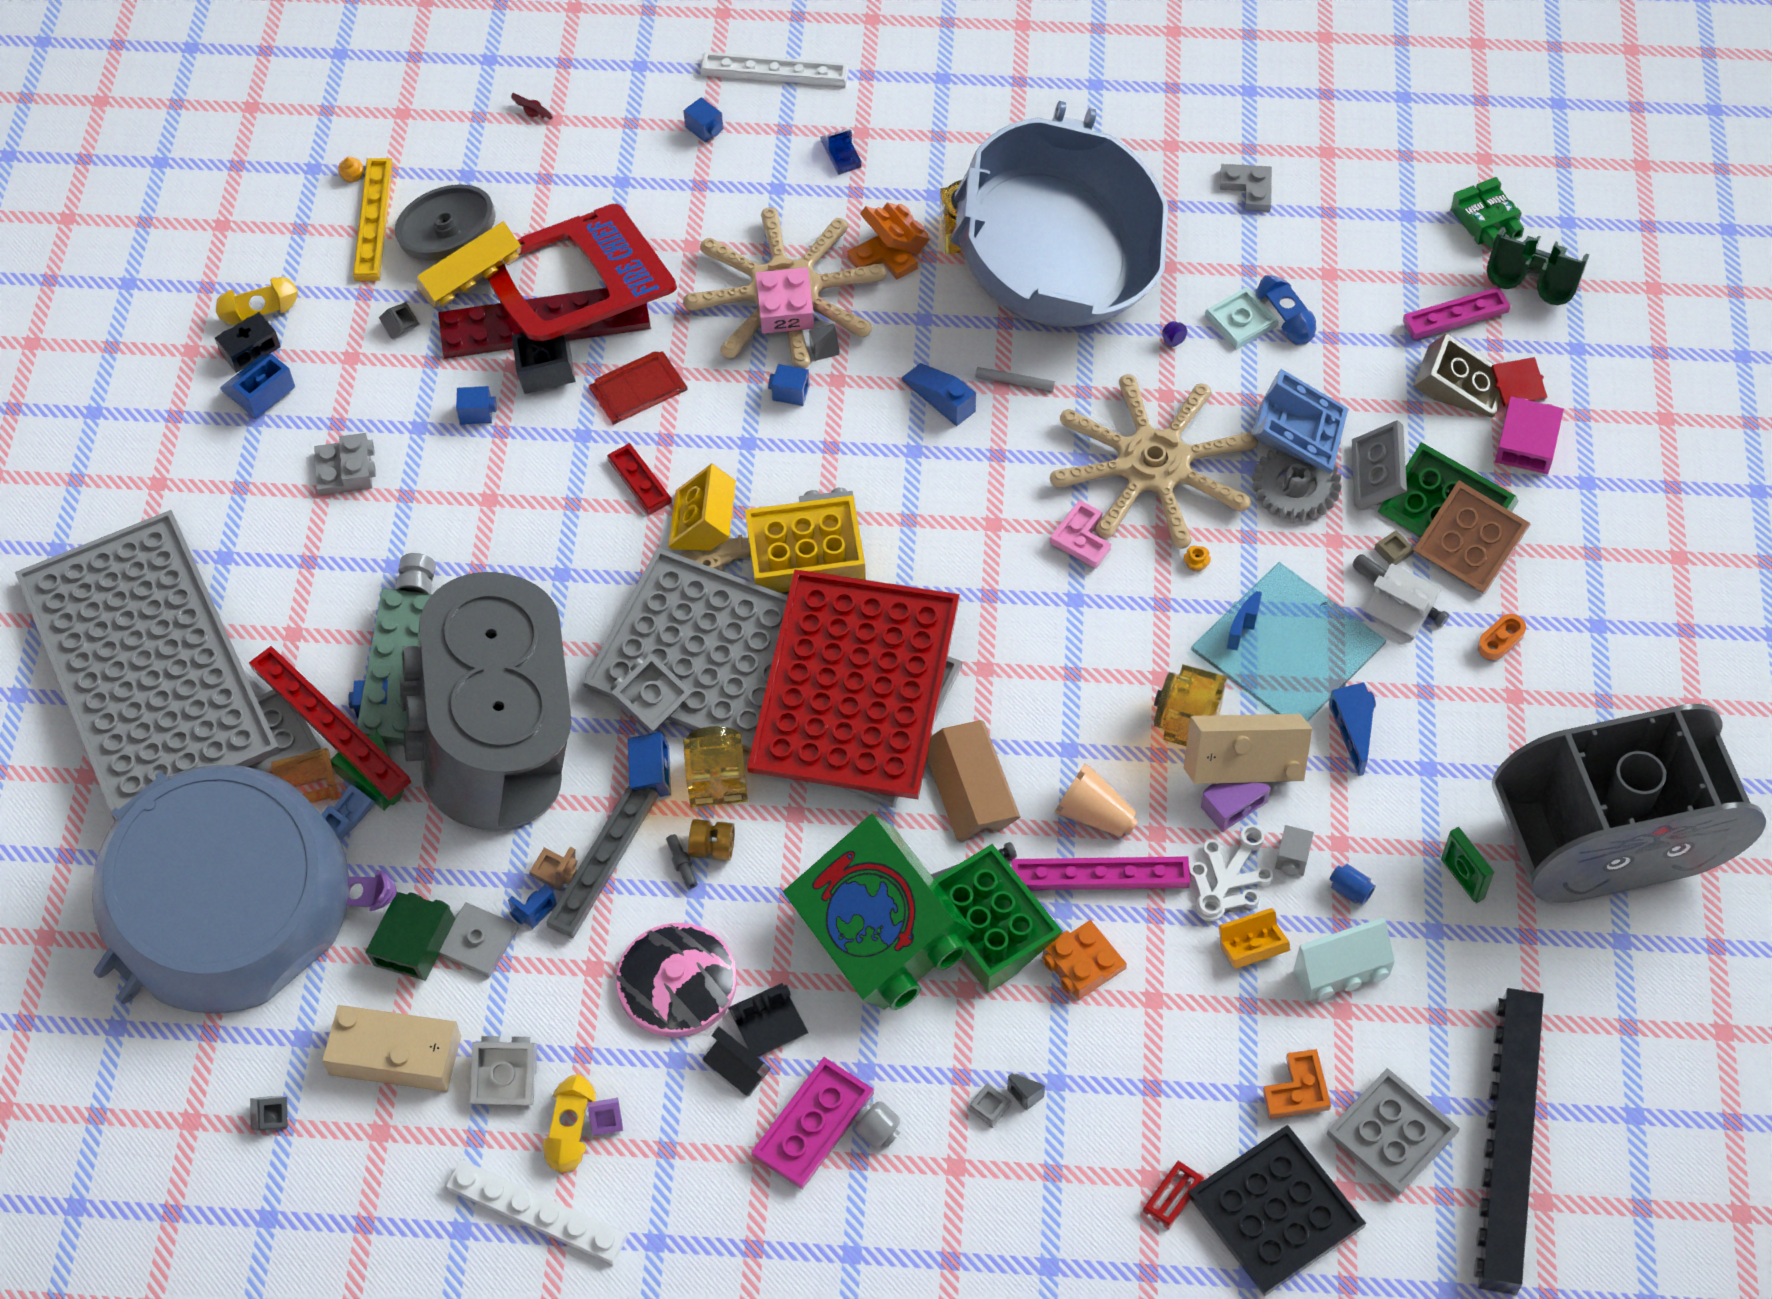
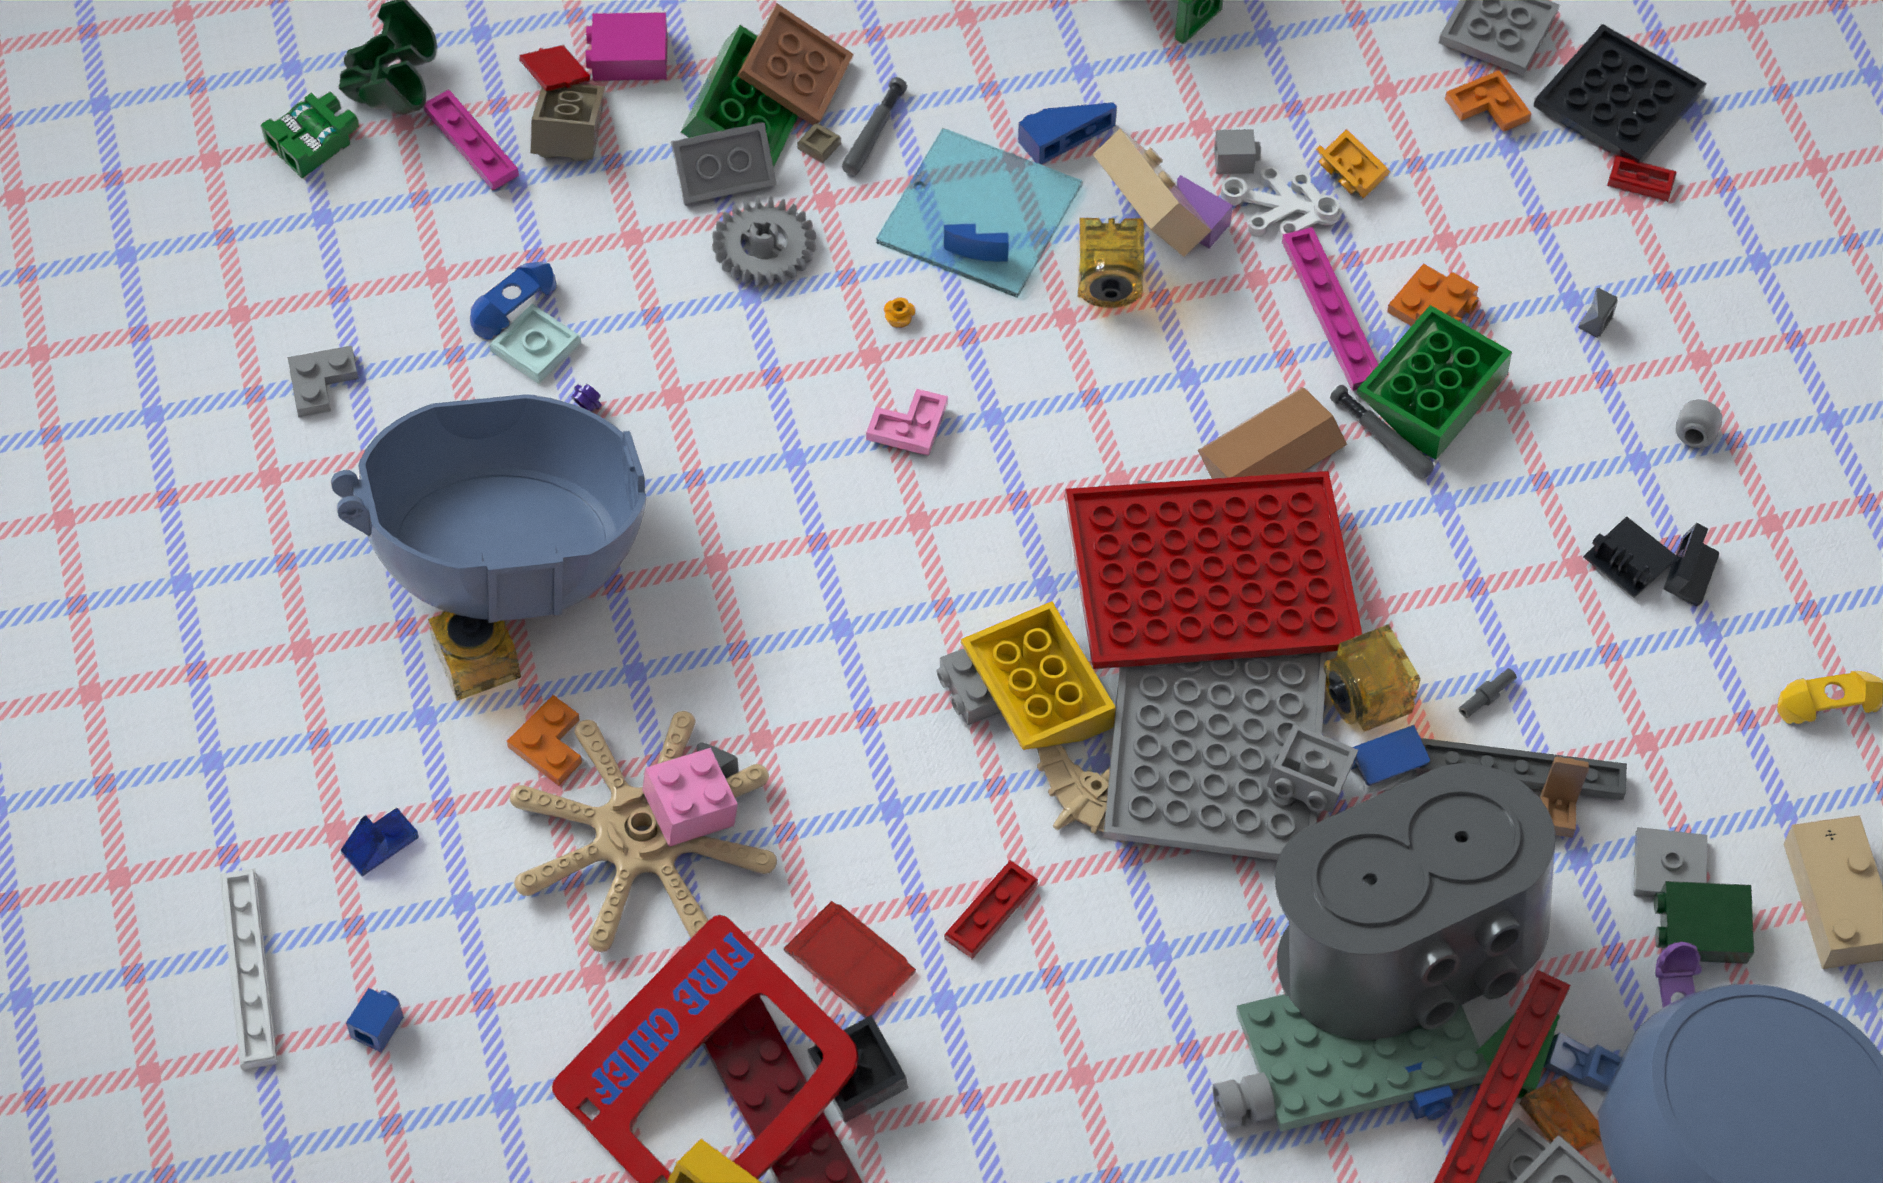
camera: 110 degrees left, 0 degrees up
blue brick [456,386,497,425] -> none
light grey plate [470,1036,537,1105] -> none
blue bracket [508,885,557,929] -> none
medium lavender plate [588,1097,623,1136] -> none
dish [616,923,737,1037] -> none
yellow slope [668,463,736,551] -> none
pearl gold wheel [688,819,735,861] -> none
dark pink plate [751,1057,874,1190] -> none
blue brick [768,364,810,406] -> none
green brick [782,813,975,1010] -> none
orange plate [860,202,930,254] -> none
blue slope [902,363,976,427] -> none
light grey tile [968,1084,1011,1128] -> none
light grey bar [975,367,1055,391] -> none
tan animal [1049,374,1258,549] -> none
light nougat cone [1054,763,1138,837] -> none
medium blue slope [1251,369,1349,474] -> none
light aqua slope [1293,917,1395,1002] -> none
blue brick [1329,864,1376,905] -> none
white bracket [1364,563,1441,639] -> none
orange plate [1478,614,1526,660] -> none

